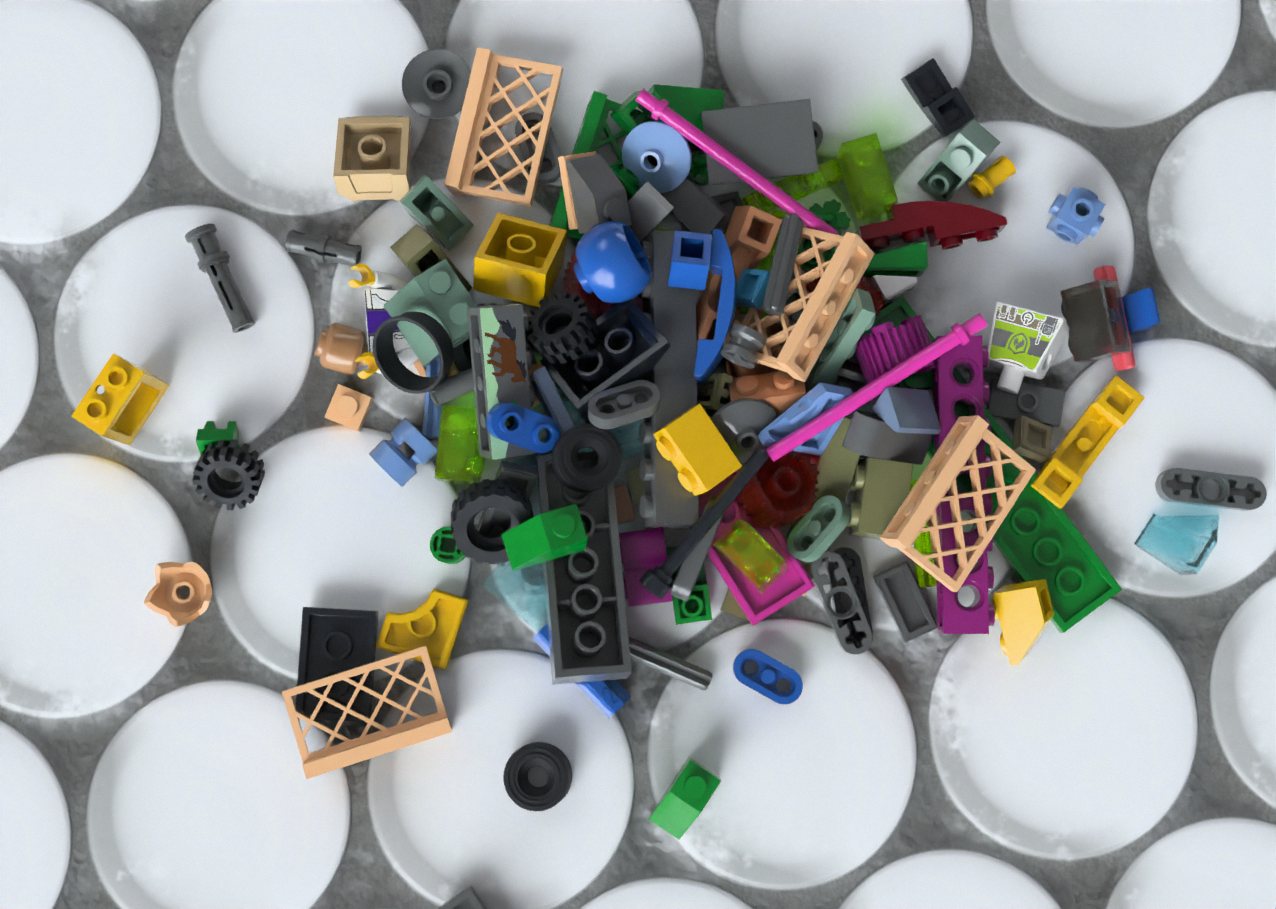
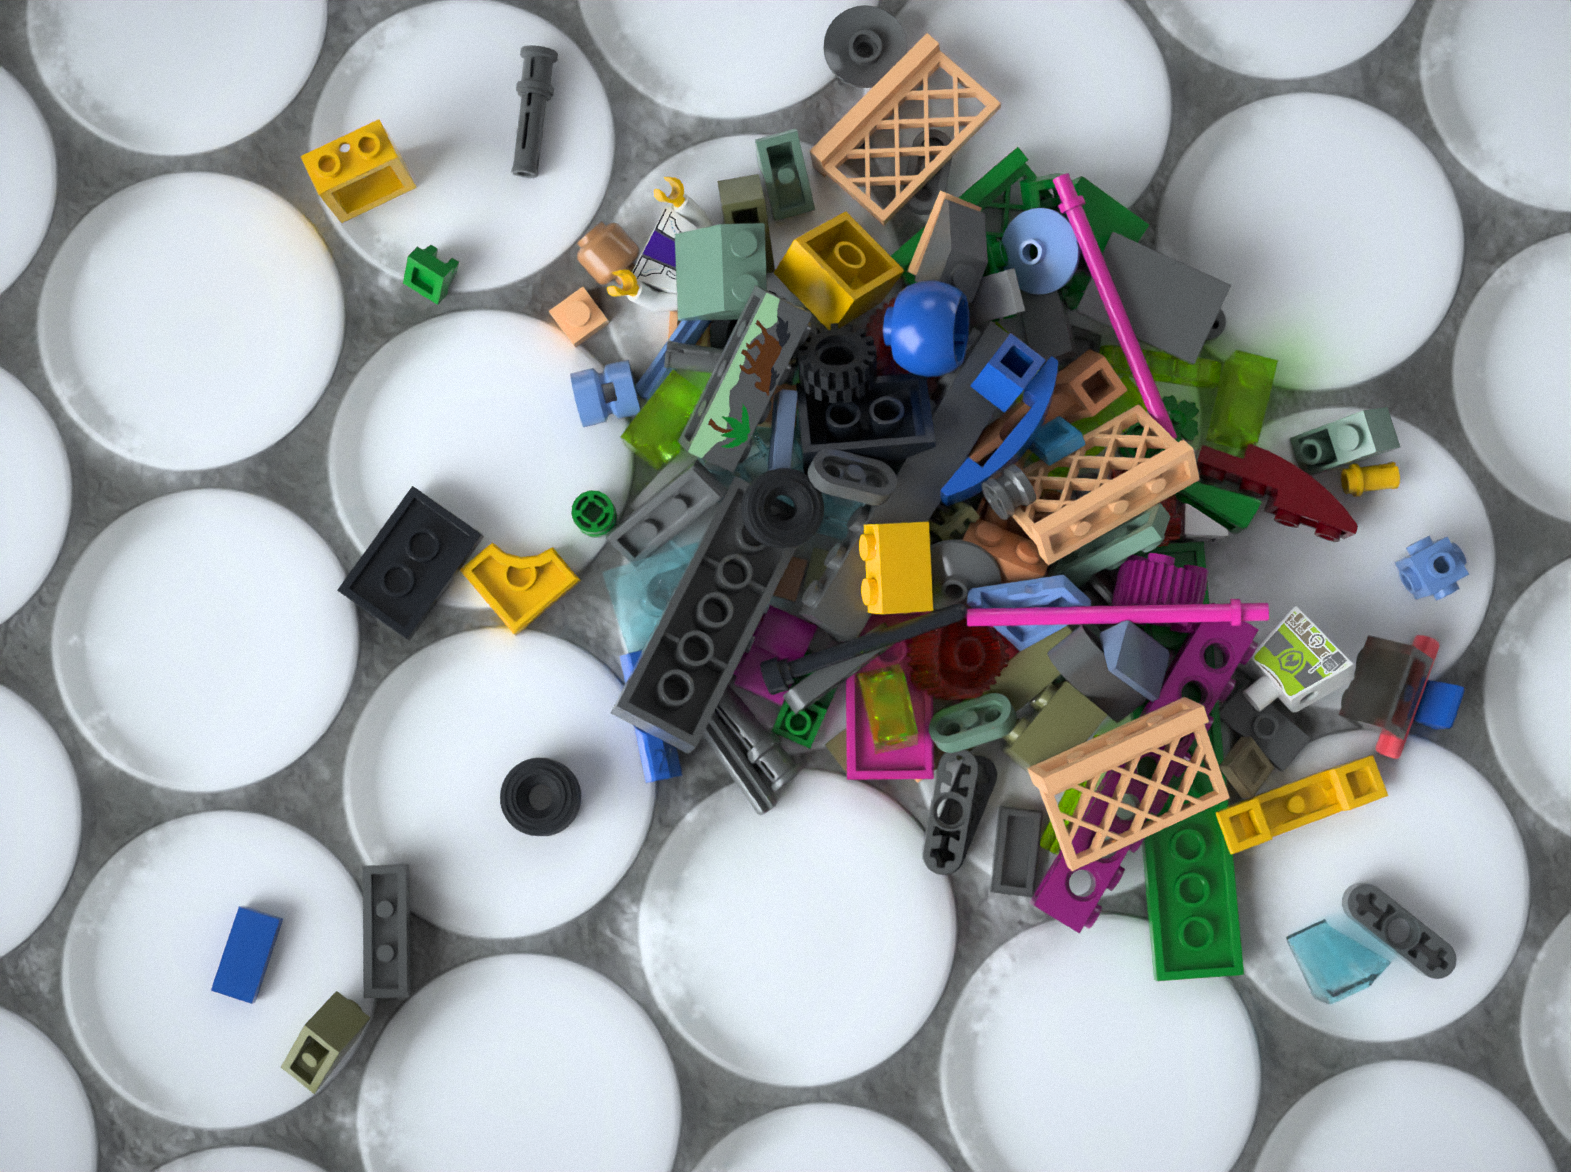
camera: 30 degrees right, 0 degrees up
light nougat piece [144,562,212,627] -> none
black tyre [192,439,265,510] -> none
light nougat fence [282,646,452,779] -> none
dark grey pin [285,229,362,266] -> none
tan slope [333,116,411,202] -> none
black tyre [373,311,454,394] -> none
black tyre [451,479,533,564] -> none
blue plate [486,402,560,453] -> none
green slope [501,504,588,571] -> none
green slope [648,756,721,840] -> none
blue plate [733,649,803,704] -> none
dark grey axle [762,214,803,316] -> none
black slope [901,58,975,137] -> none
yellow slope [991,579,1054,666] -> none
none -> dark grey pin [716,684,805,792]

